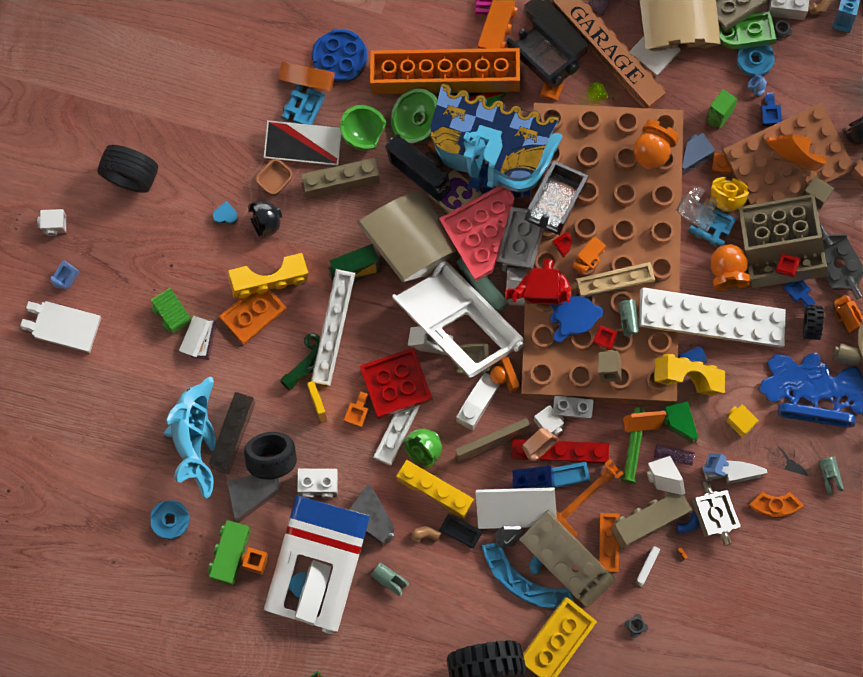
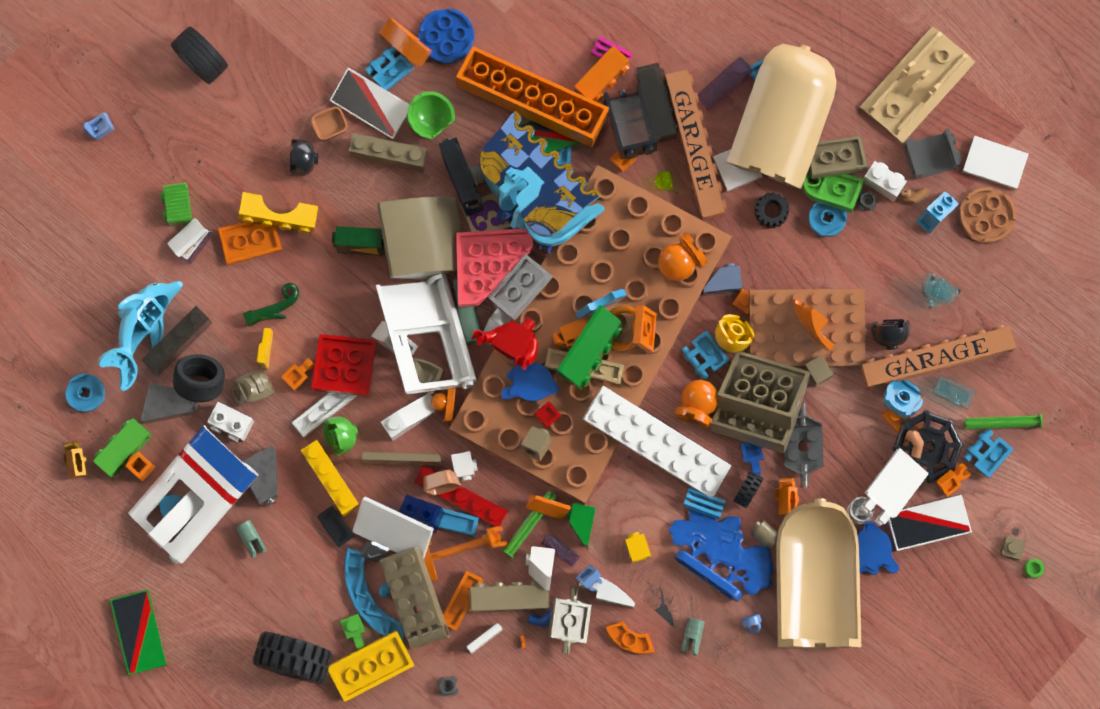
camera: 25 degrees right, 5 degrees up
white tile [20,301,101,353] -> none
white brick [37,209,66,236] -> none
dark azure tile [213,201,238,225] -> none
white tile [311,269,355,386] -> none
bright green dish [391,88,438,144] -> none
medium nougat arm [411,526,441,543] -> none
door [524,161,588,236] -> none
red tile [552,231,571,258] -> none
light grey bracket [553,396,593,419] -> none
sand green hinge [618,300,639,338] -> none
yellow arch [654,354,725,396] -> none
clear plate [675,186,718,232] -> none
blue brick [678,346,707,365] -> none
bright green brick [706,90,737,129] -> none
medium blue tile [747,75,767,96] -> none
blue plate [761,93,782,126] -> none
red tile [776,254,801,278] -> none
none -> pearl gold piece [63,440,87,479]
none -> dark tan piece [230,370,275,406]
none -> bright green plate [340,614,366,650]
none -> green slope [557,305,623,390]
none -> dark azure tile [576,289,627,320]
none -> orange tile [609,305,656,351]
none -> dark azure tile [683,487,725,520]
none -> black tyre [754,192,789,229]

